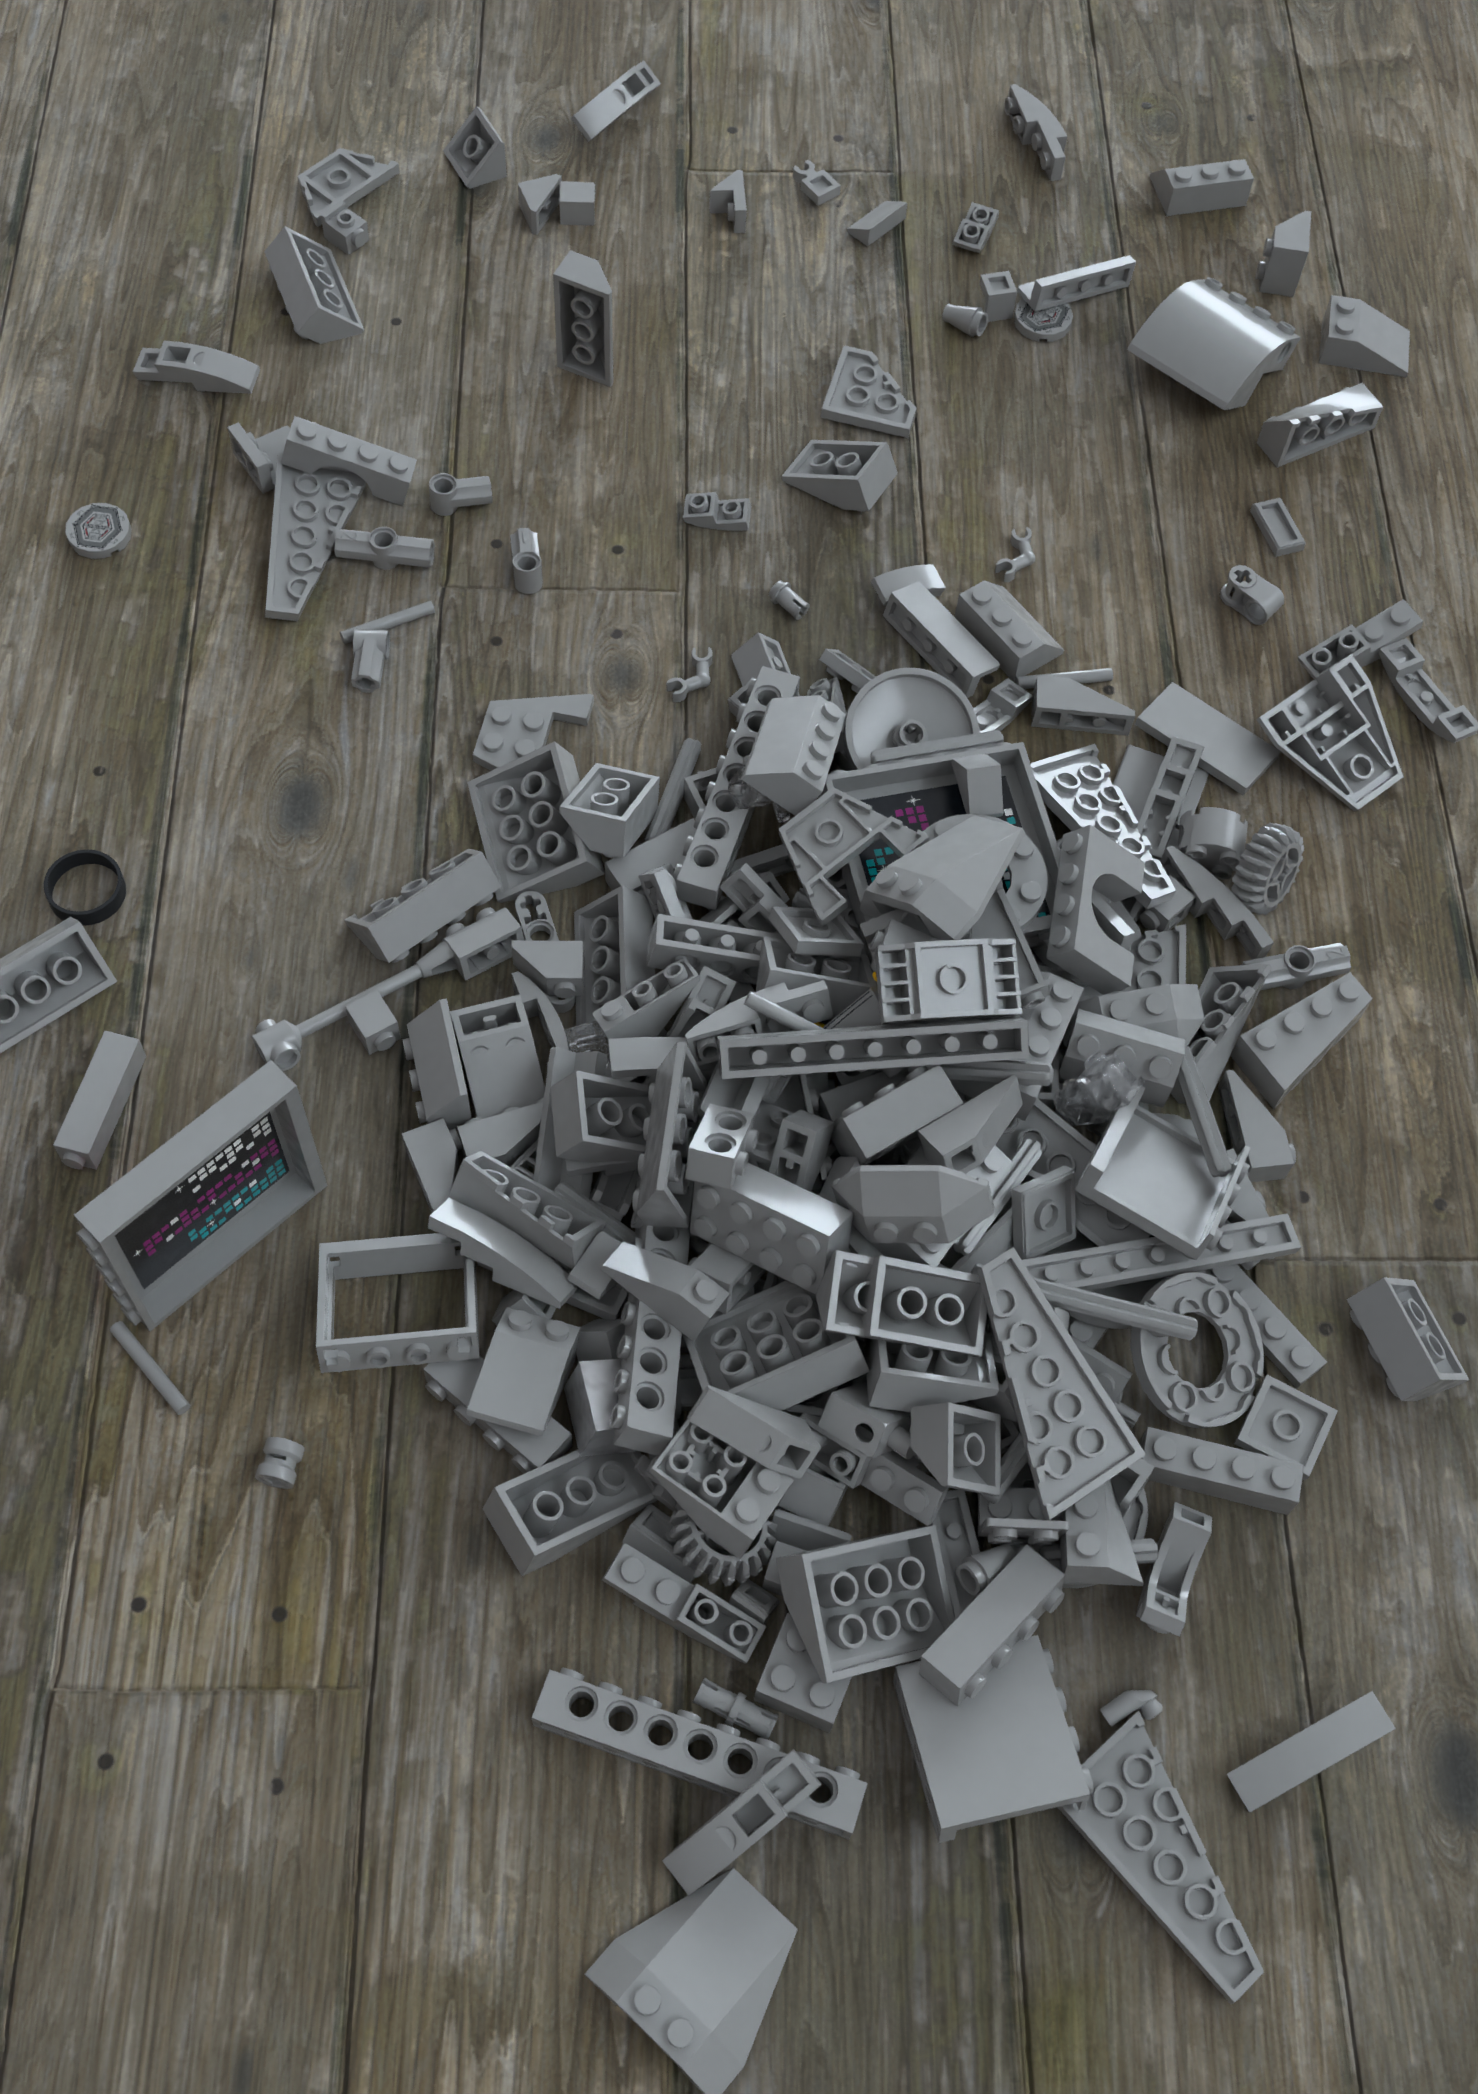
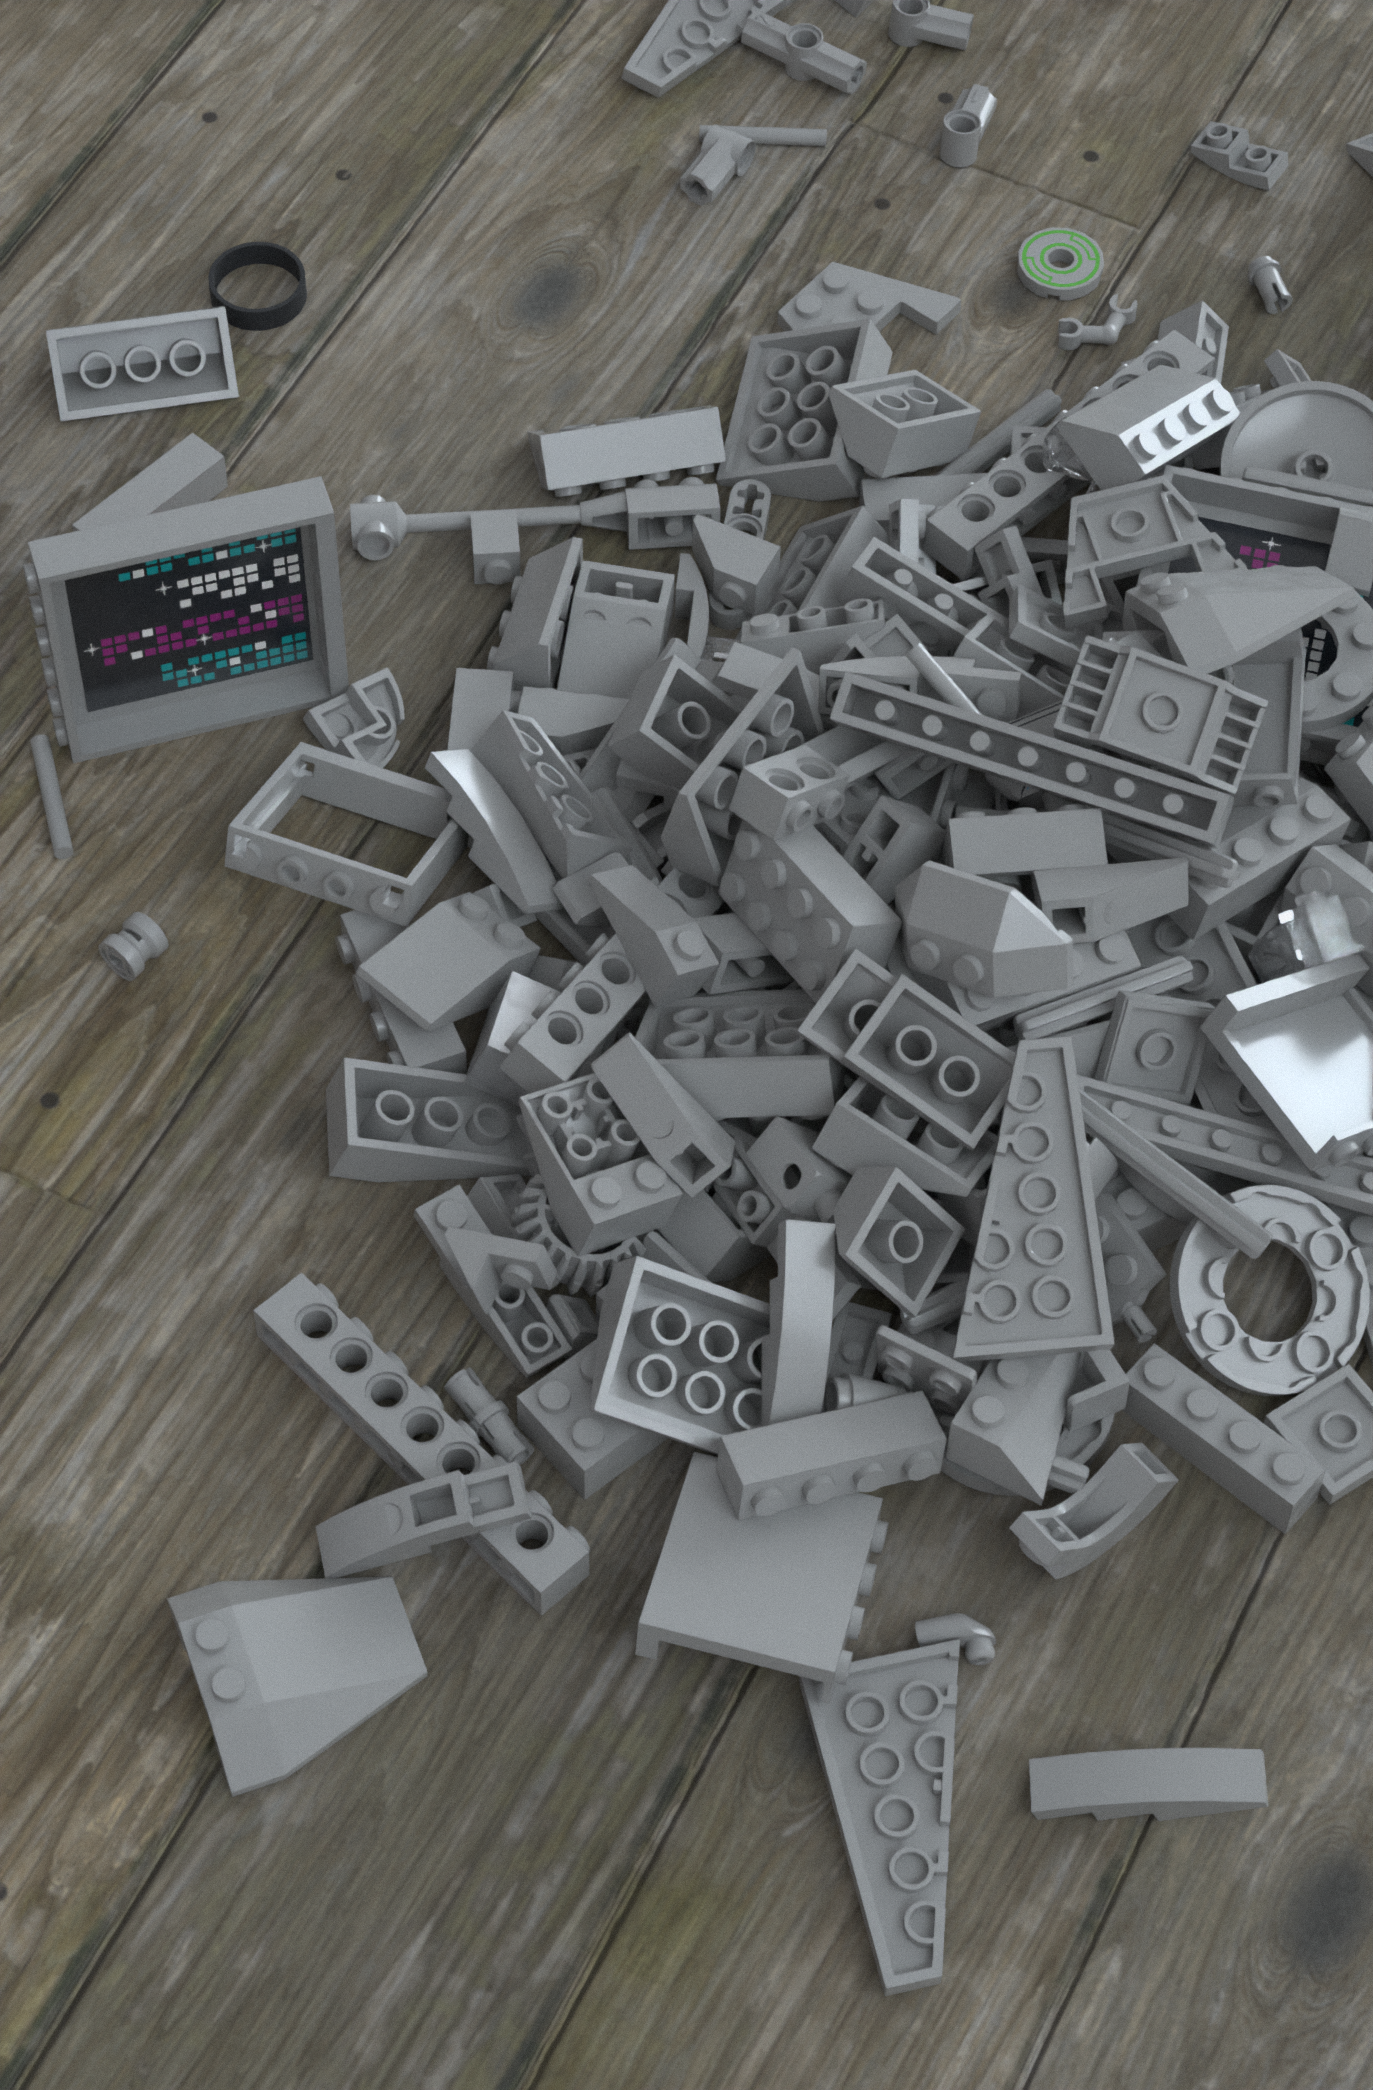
camera: 30 degrees right, 5 degrees down
none -> light grey brick [302,667,405,768]
none -> light grey slope [445,1226,557,1314]
none -> light grey slope [762,1219,836,1427]
none -> light grey tile [1017,227,1104,301]

